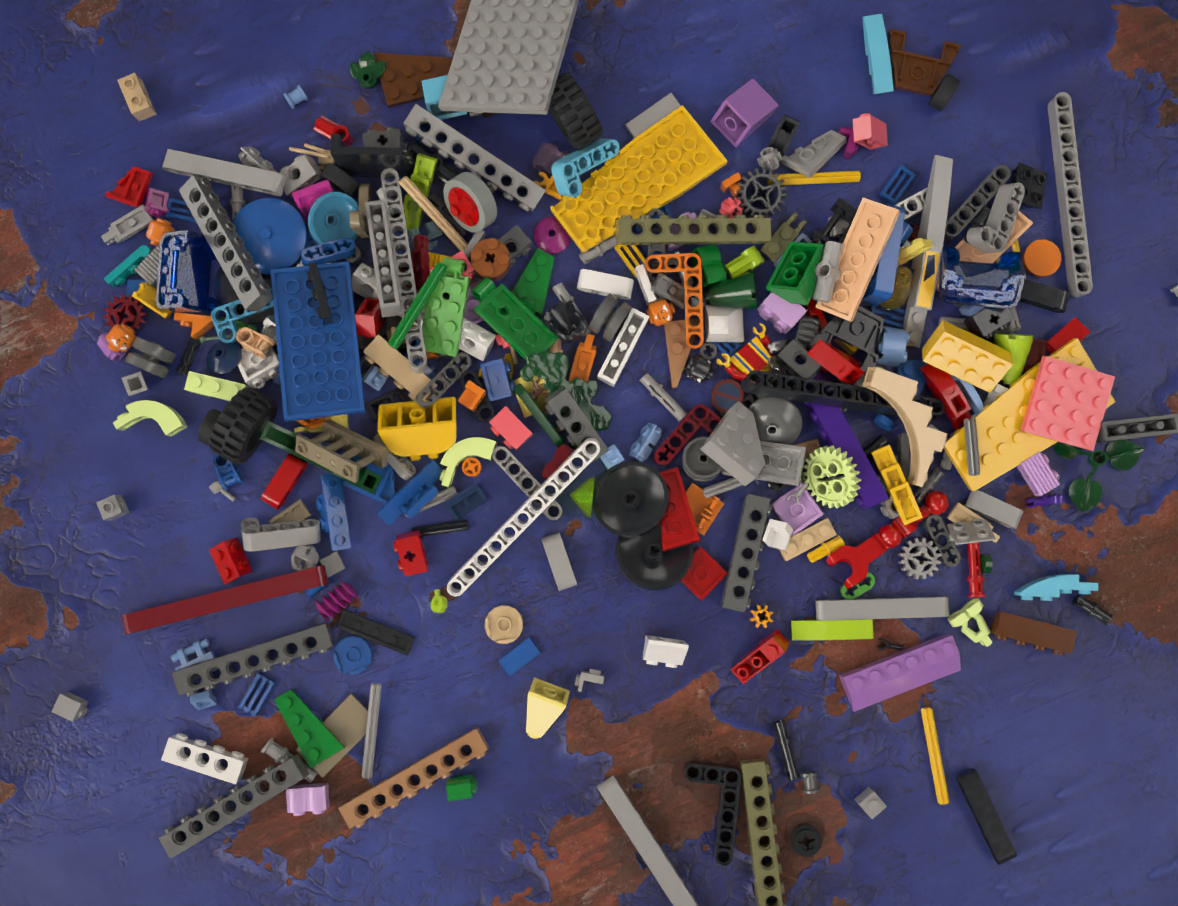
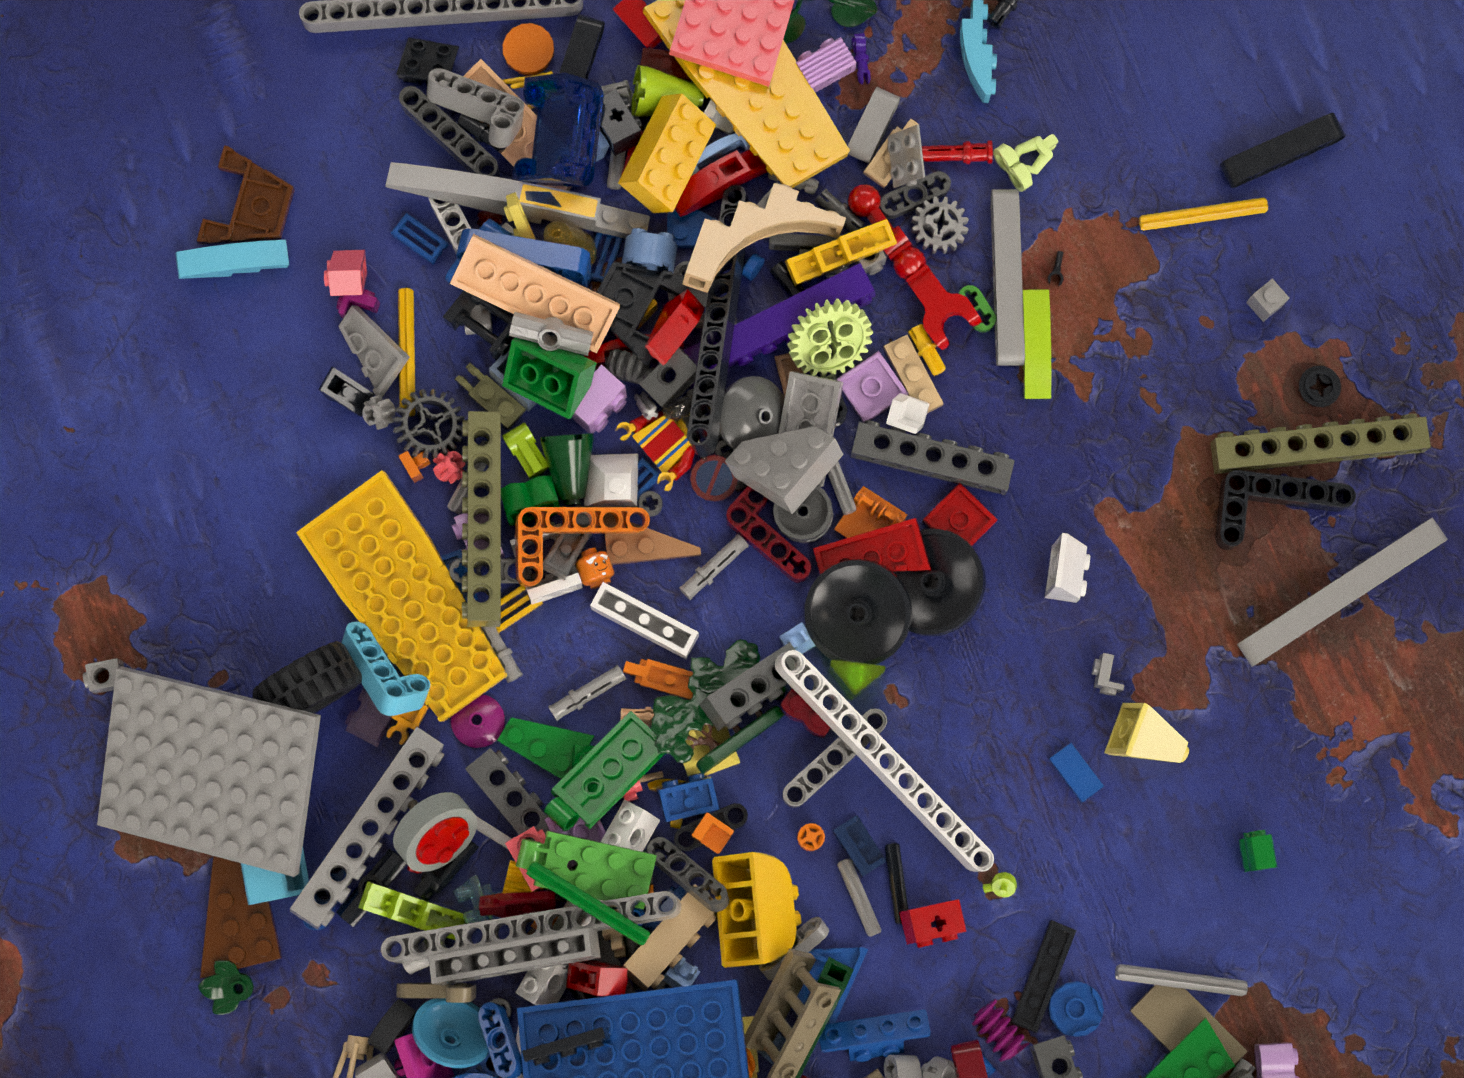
camera: 85 degrees left, 5 degrees down
red piece [314,116,353,147] -> none
light grey tile [319,551,346,577] -> none
black panel [330,134,416,178] -> none
medium nougat brick [338,726,489,829] -> none
dark grey brick [362,127,403,148] -> none
black slope [365,388,407,423] -> none
blue bracket [377,460,442,525] -> none
tan axle [399,176,468,252] -> none
yellowish green arch [440,437,497,488] -> none
dark orange brick [471,238,511,282] -> none
tan tile [485,605,523,644] -> none
coral brick [489,406,533,451] -> none
light grey beam [541,532,577,591] -> none
black hair [543,300,586,343] -> none
white beam [577,269,634,300] -> none
dark grey wheel [588,293,633,343] -> none
light grey tile [625,93,681,138] -> none
medium blue hinge [629,423,663,462] -> none
black head [684,355,714,383] -> none
medium lavender slope [710,79,779,148] -> none
red slope [731,629,790,684] -> none
light orange gear [749,604,773,628] -> none
black pin [773,719,800,780] -> none
light grey hand [786,482,809,506] -> none
dark grey bush [800,770,820,794] -> none
medium lavender slope [839,634,961,712] -> none
black tyre [928,73,961,112] -> none
dark grey axle [964,418,980,476] -> none
dark green tile [980,554,993,573] -> none
reddish brown brick [990,611,1077,656] -> none

